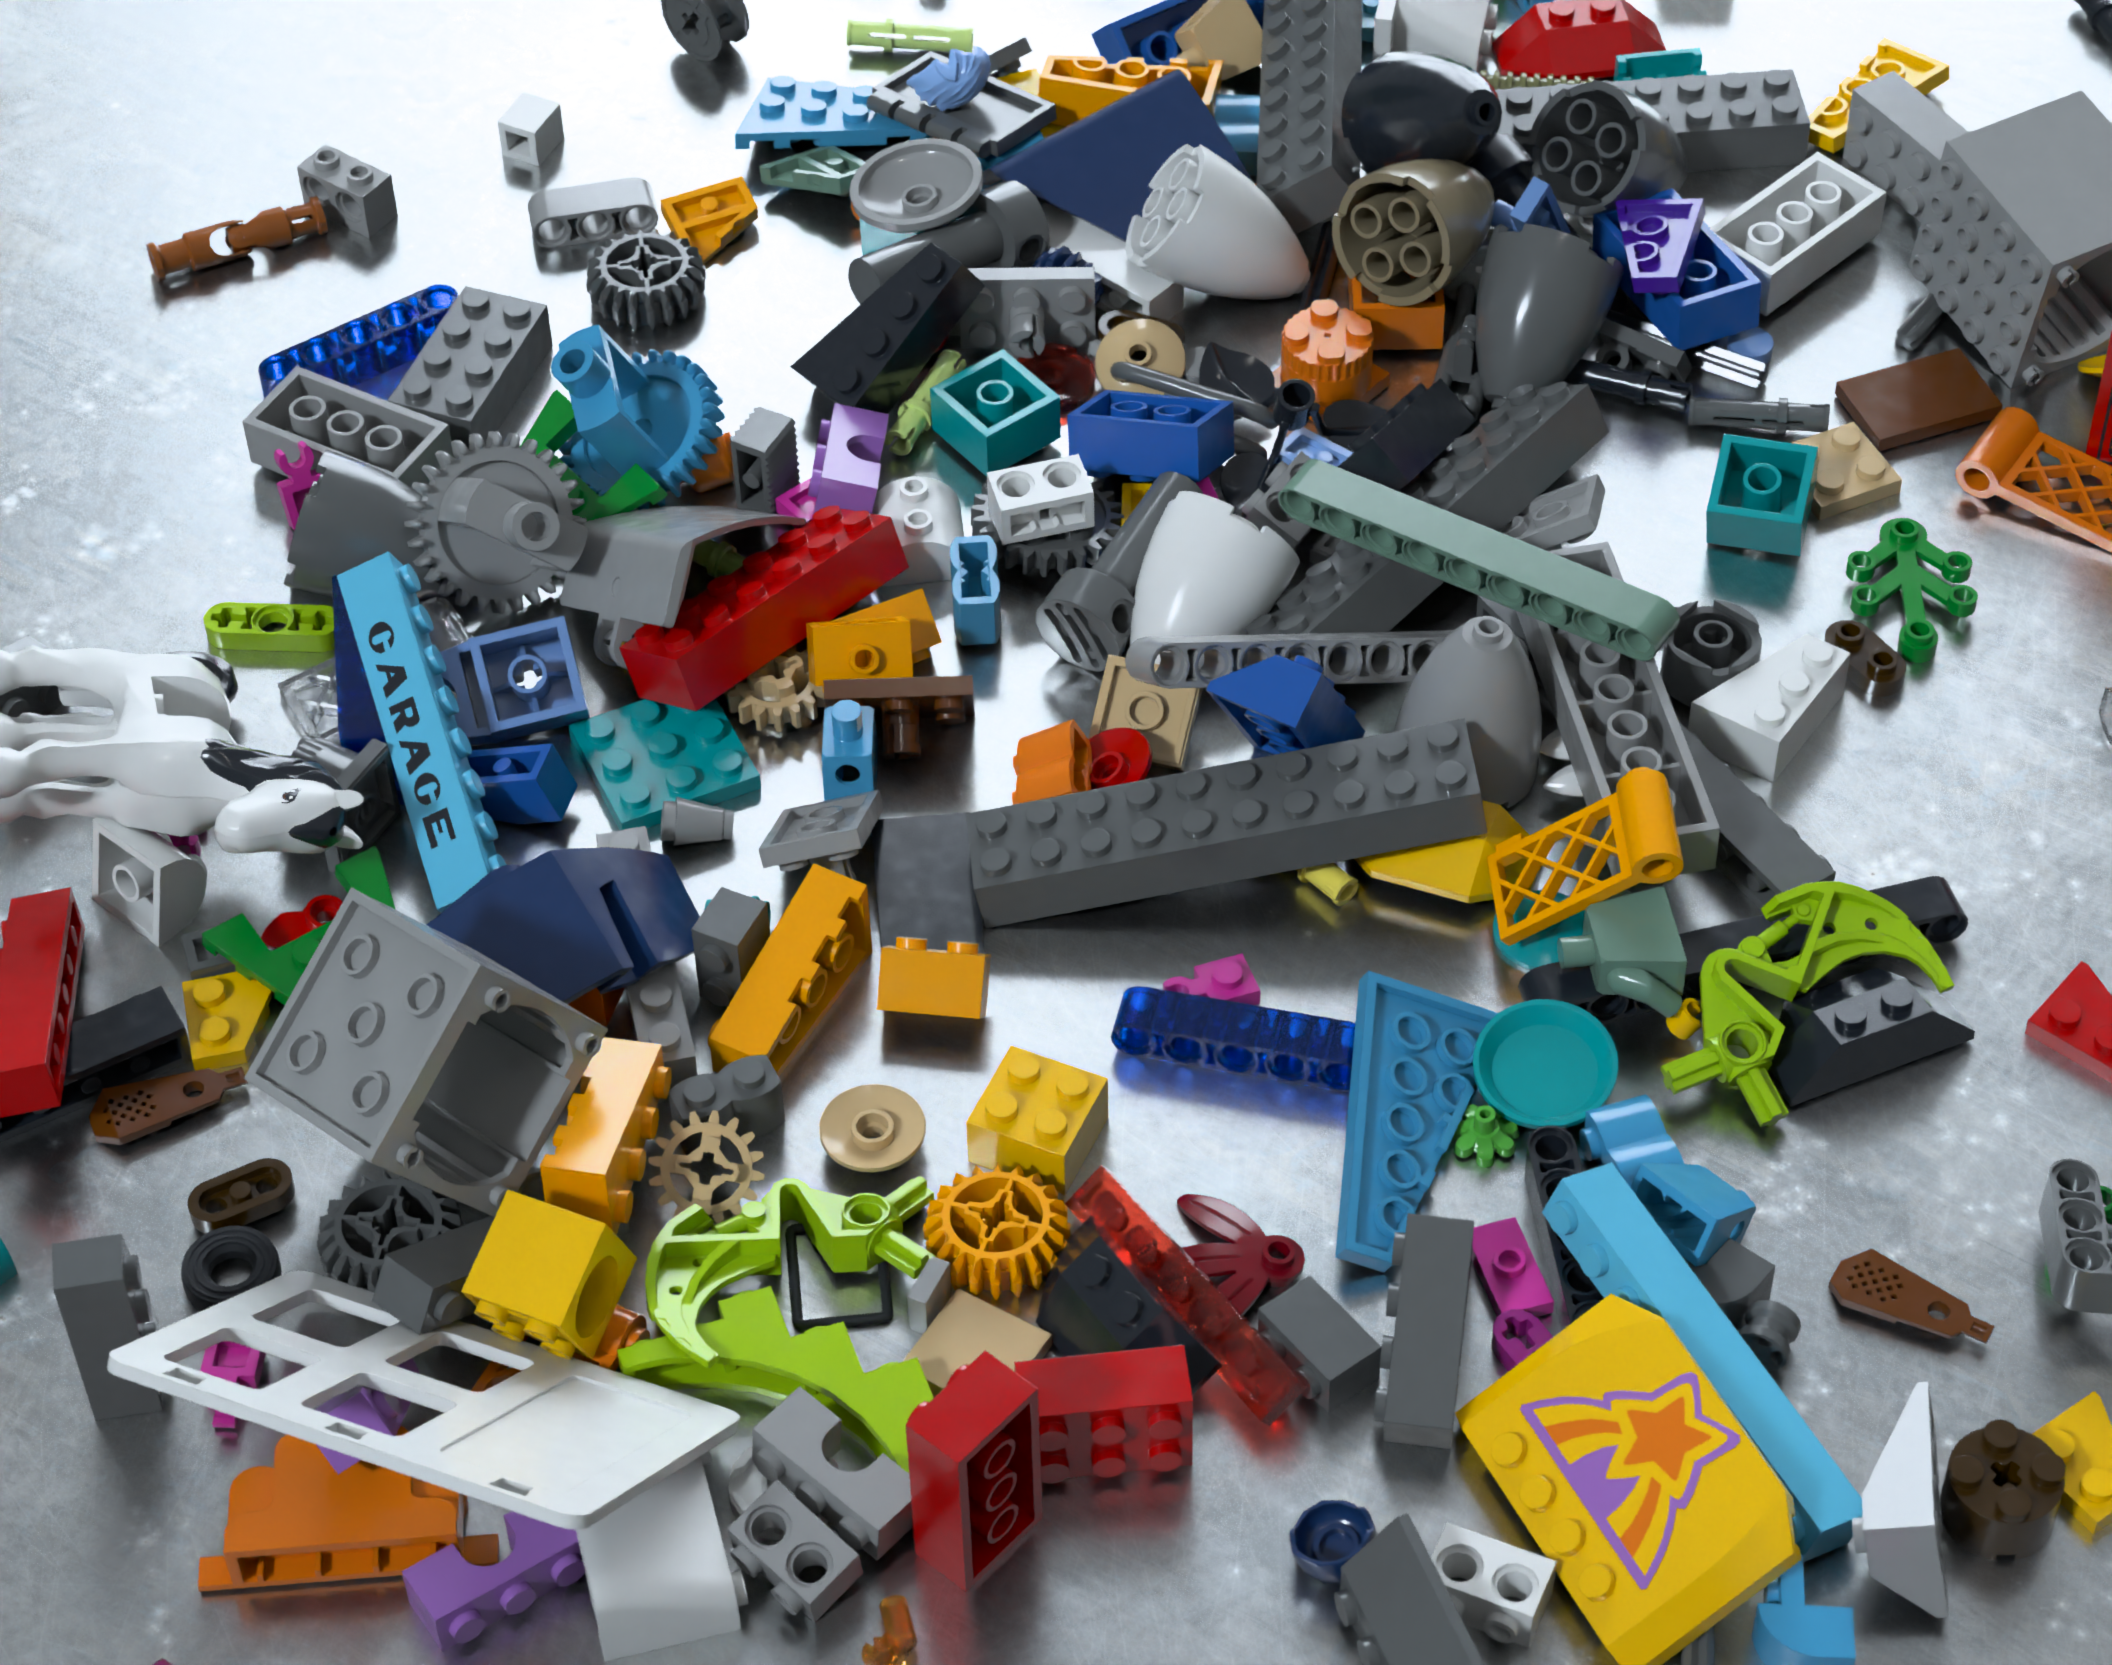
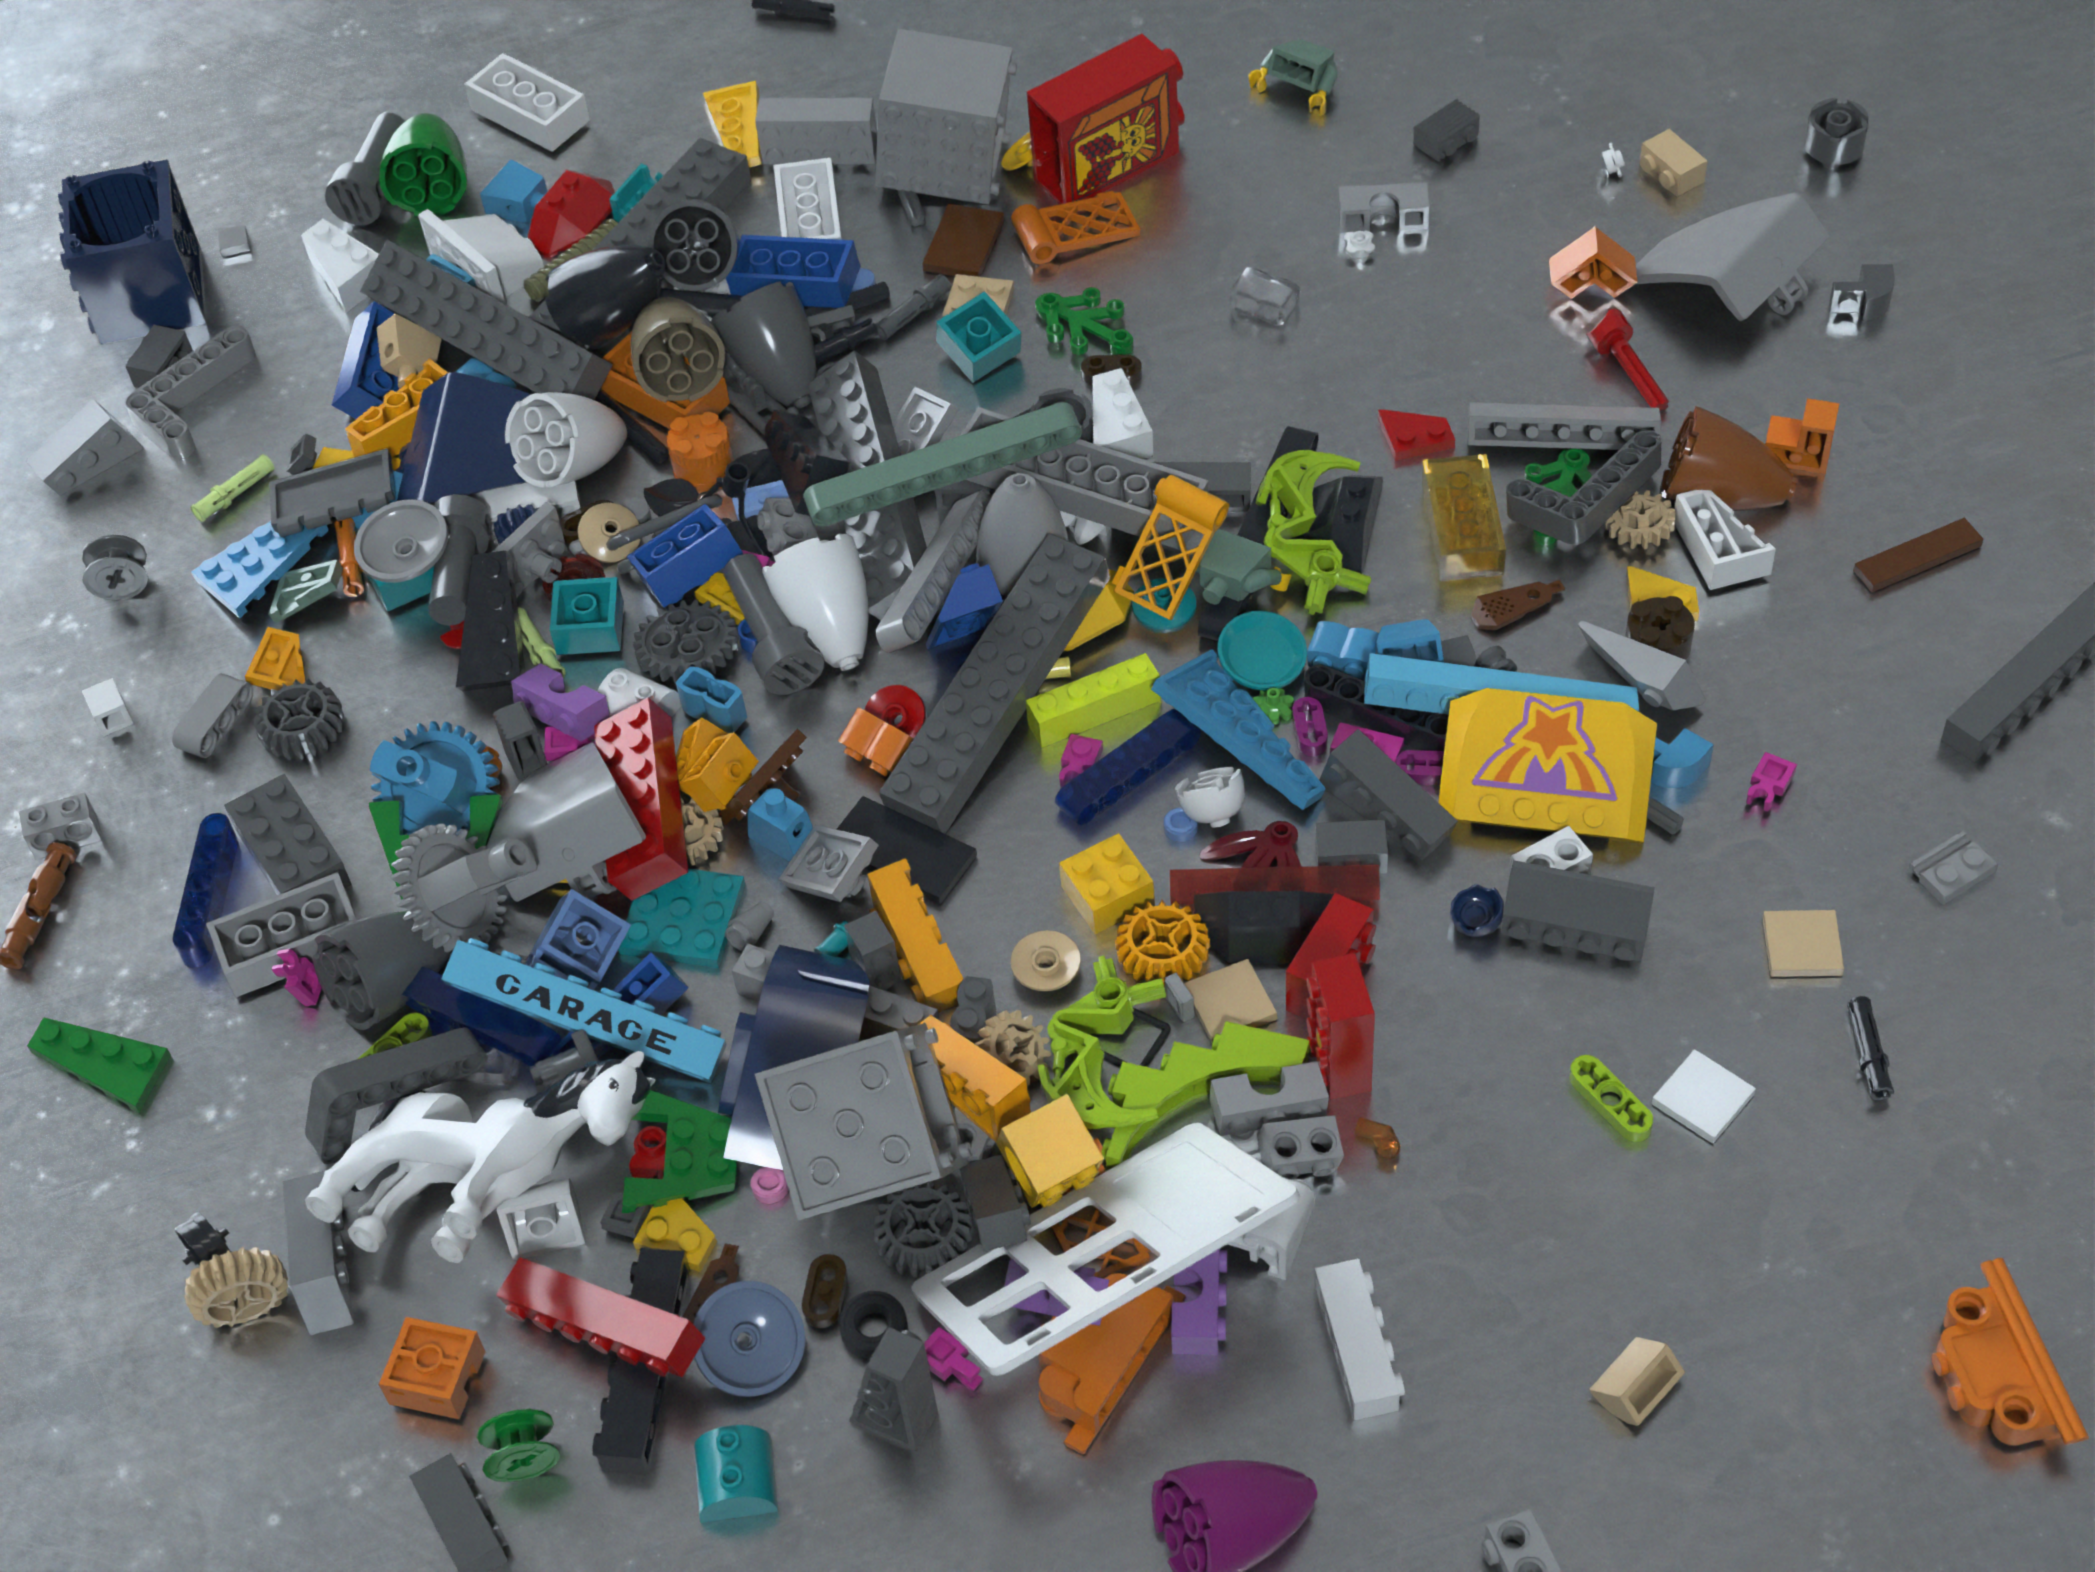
camera: 50 degrees left, 5 degrees up
light orange brick [877,937,991,1019] -> none
light blue hair [906,46,991,111] -> none
white brick [987,454,1094,545] -> none
tan tile [1088,654,1203,771] -> none
medium blue piece [1491,176,1570,234] -> none
dark purple wing [1615,198,1706,295] -> none
none -> green wing [27,1017,171,1113]
none -> dark grey beam [305,1027,488,1164]
none -> sand blue dish [693,1281,805,1397]
none -> neon yellow brick [1026,653,1161,748]
none -> medium blue tile [1163,808,1198,842]
none -> white cylinder [1175,767,1245,828]
none -> magenta beam [1292,697,1328,757]
none -> clear yellow brick [1422,454,1506,581]

